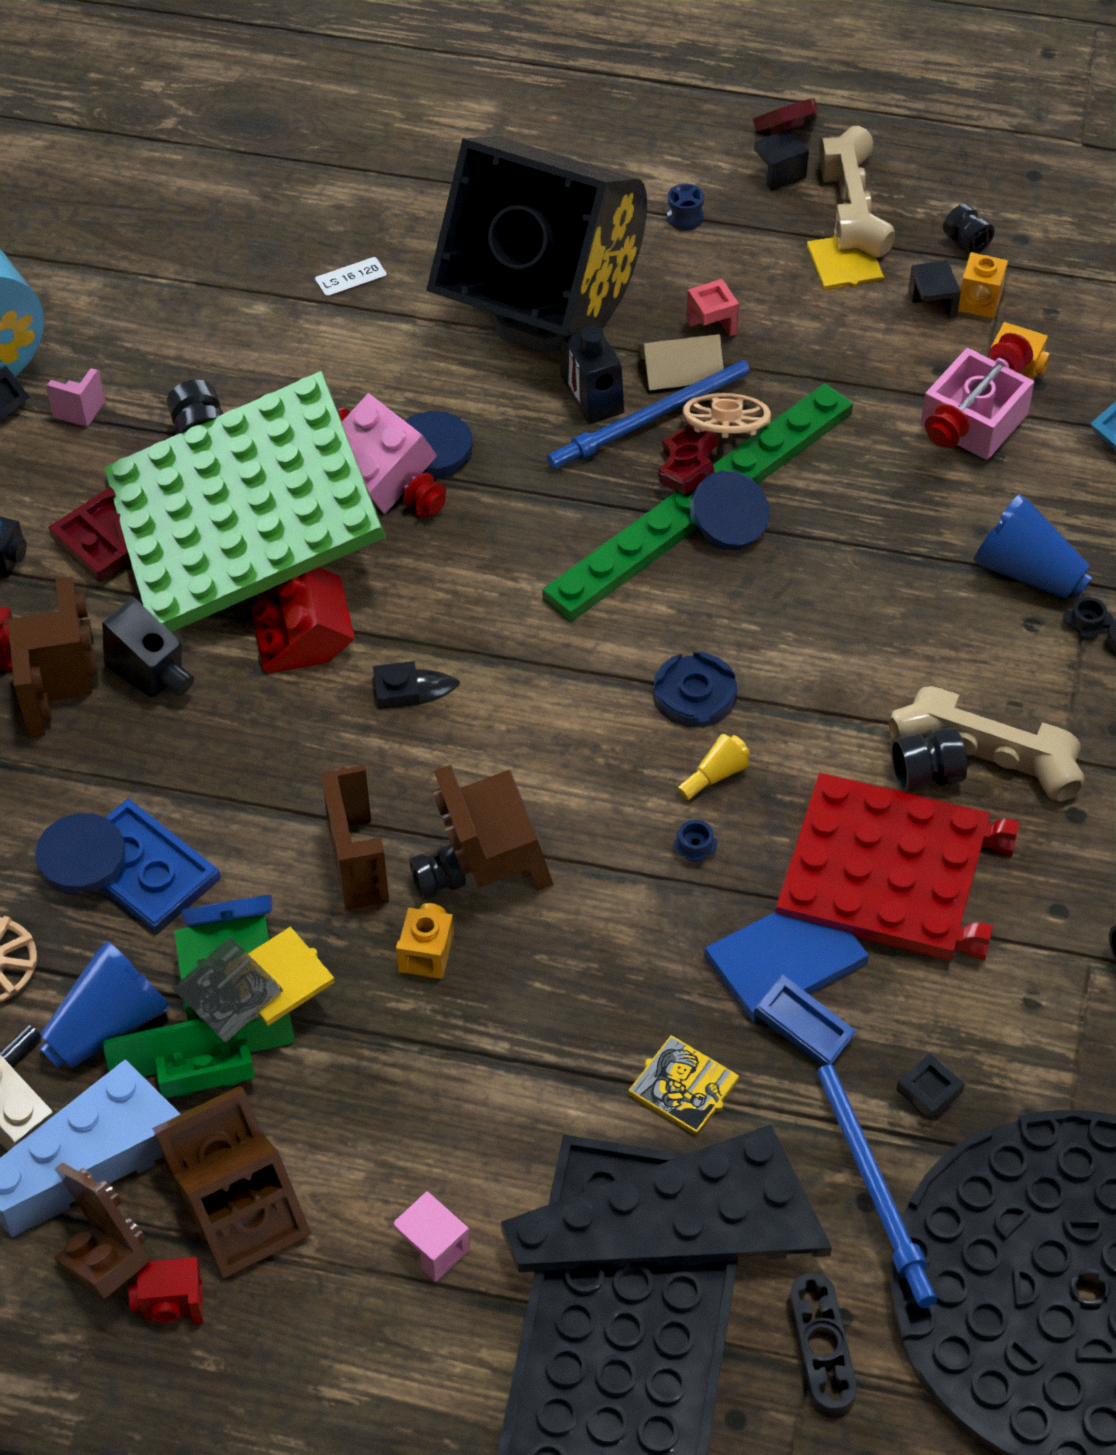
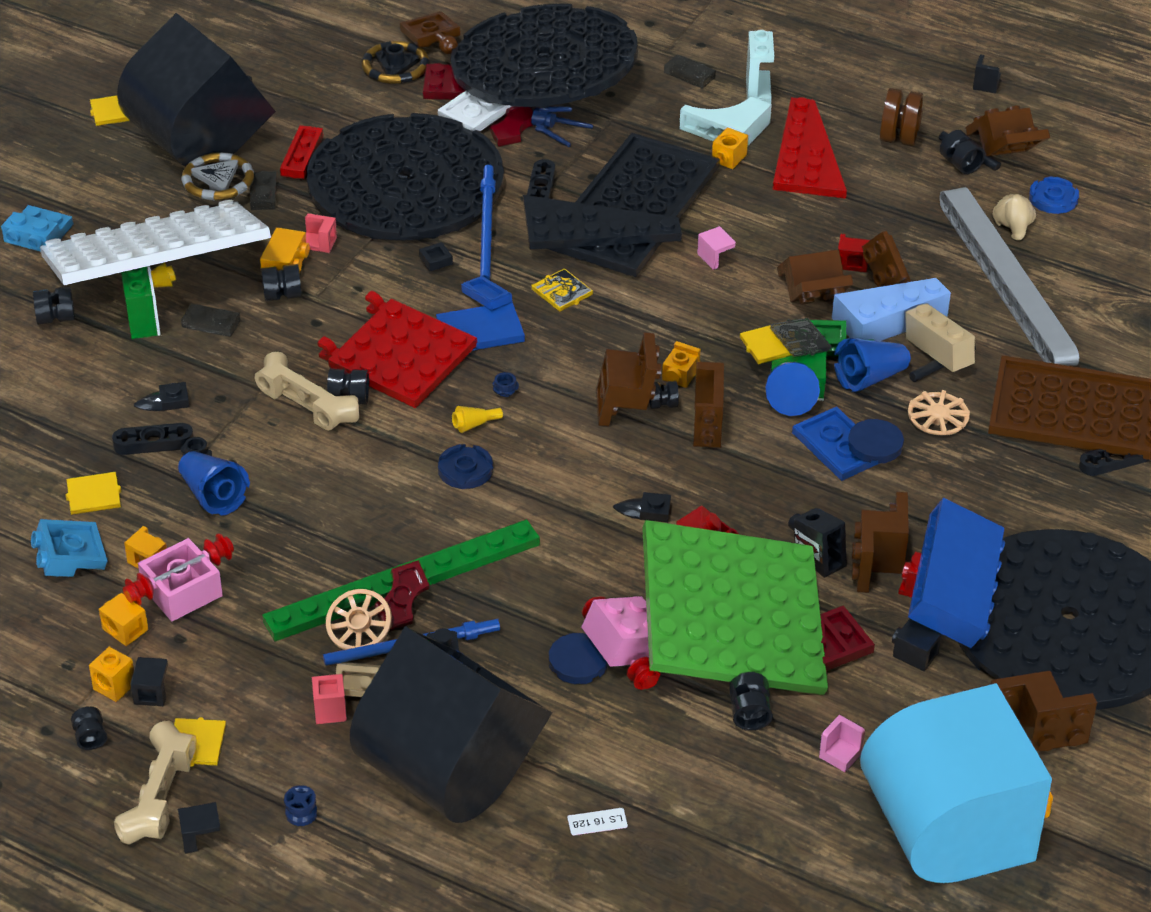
camera: 165 degrees left, 10 degrees down
dark blue tile [689,471,770,550] -> none
dark red wing [752,98,818,135] -> none
none -> light orange brick [124,526,167,569]

